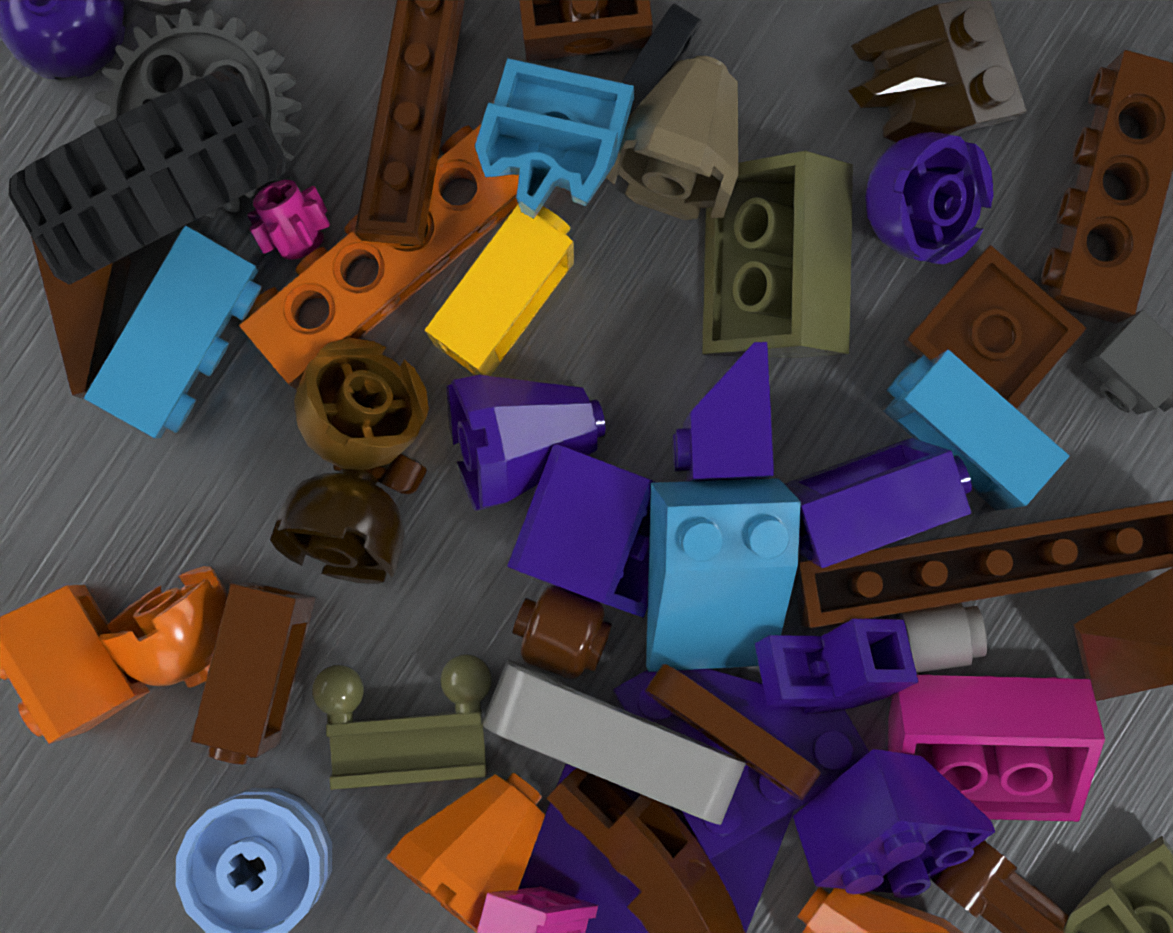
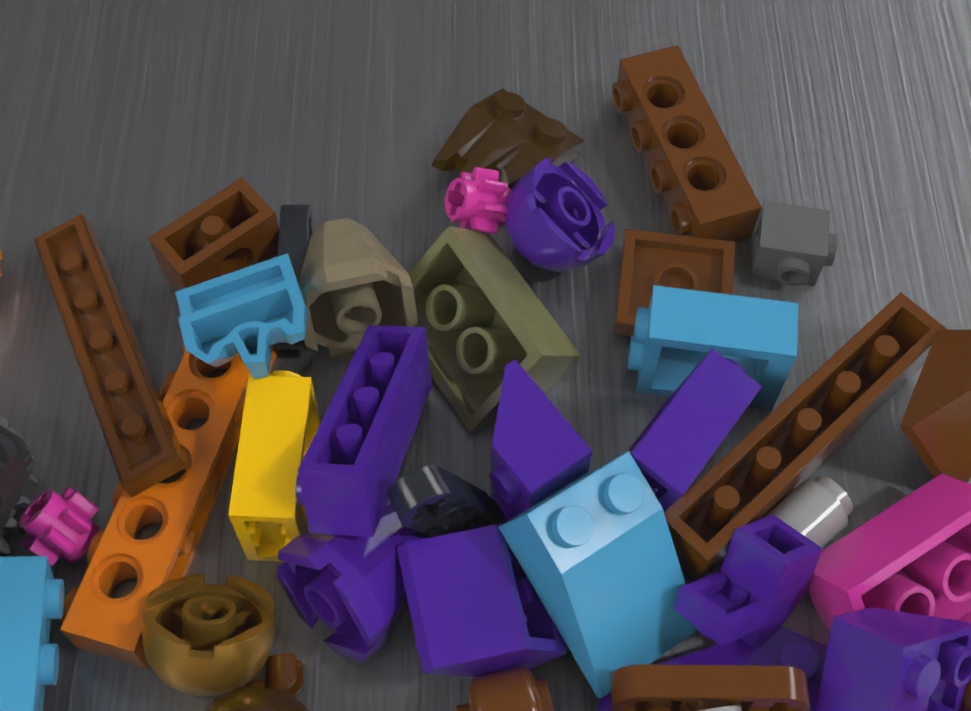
camera: 35 degrees left, 25 degrees down
none -> dark purple brick [296,325,432,537]
none -> black beam [387,465,501,537]
none -> dark pink gear [445,167,511,234]

